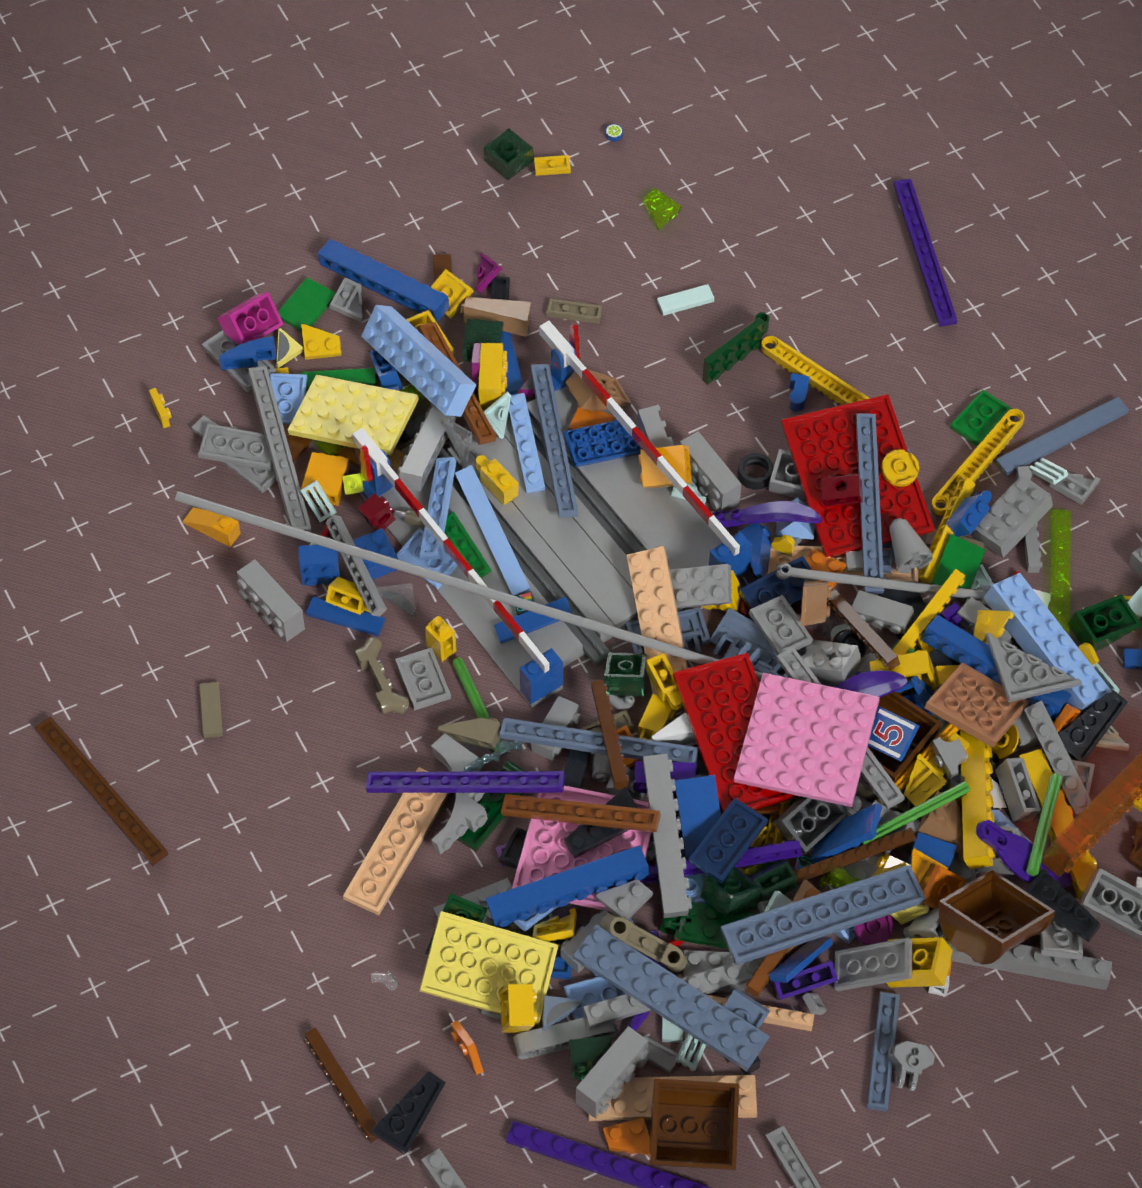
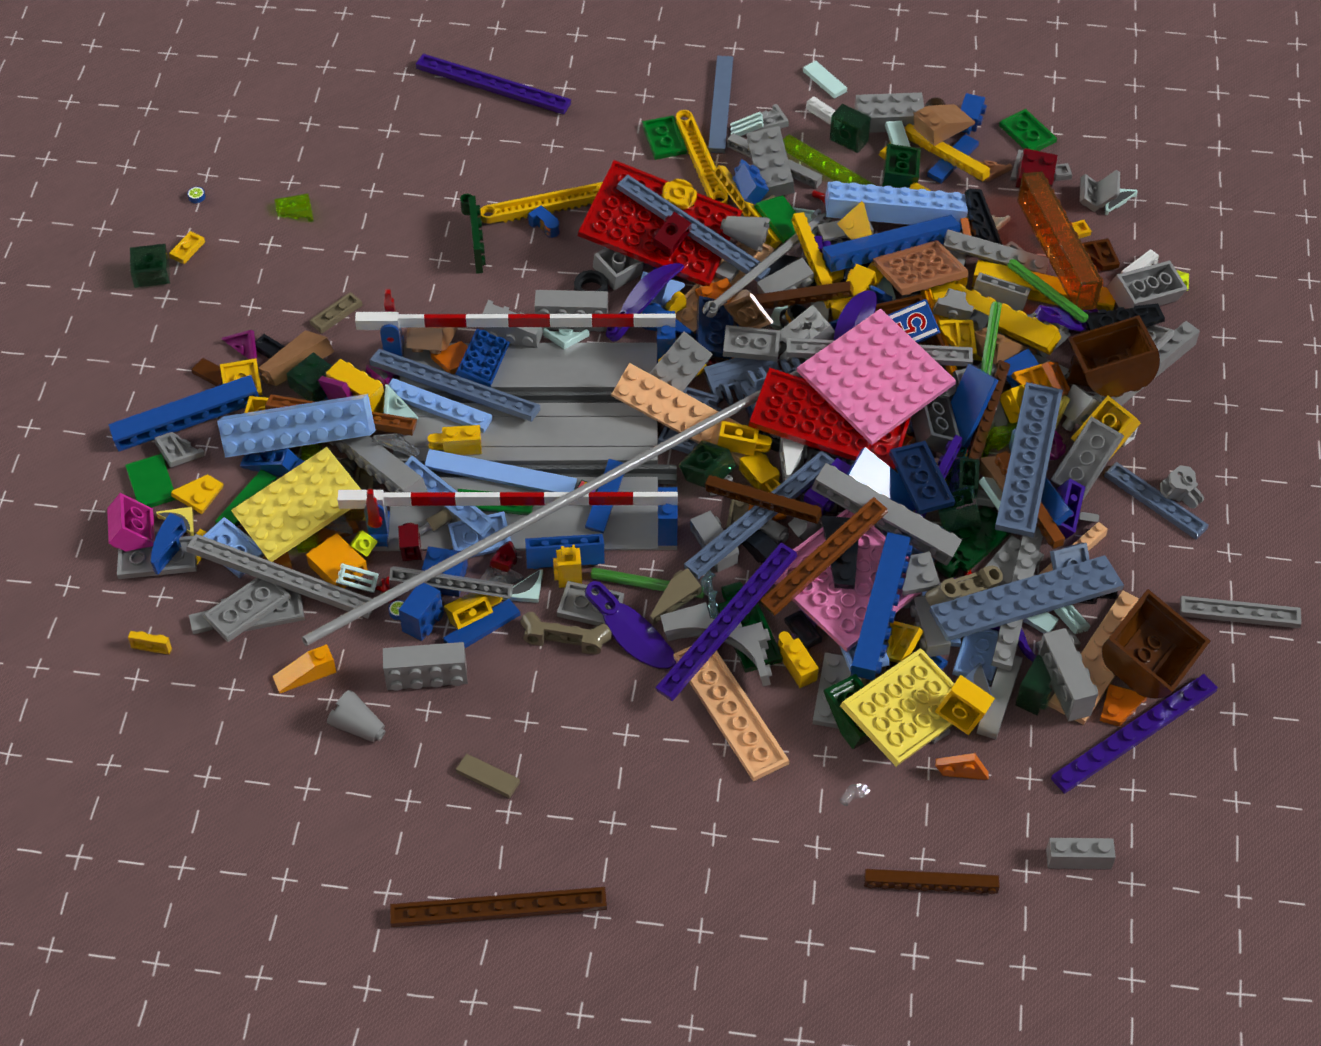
camera: 55 degrees left, 5 degrees down
black wing [369,1071,446,1155] -> none
light orange brick [639,445,692,489] -> none
light aqua tile [657,284,714,316] -> none
light grey tile [986,633,1082,703] -> none
none -> light grey cone [327,690,386,742]
none -> dark red tile [490,541,517,573]
none -> light aqua tile [502,569,543,603]
none -> blue brick [525,534,605,569]
none -> dark purple plant [585,581,676,669]
none -> yellow brick [778,631,819,688]
none -> white piece [806,96,845,129]
none -> clear green brick [829,104,871,153]

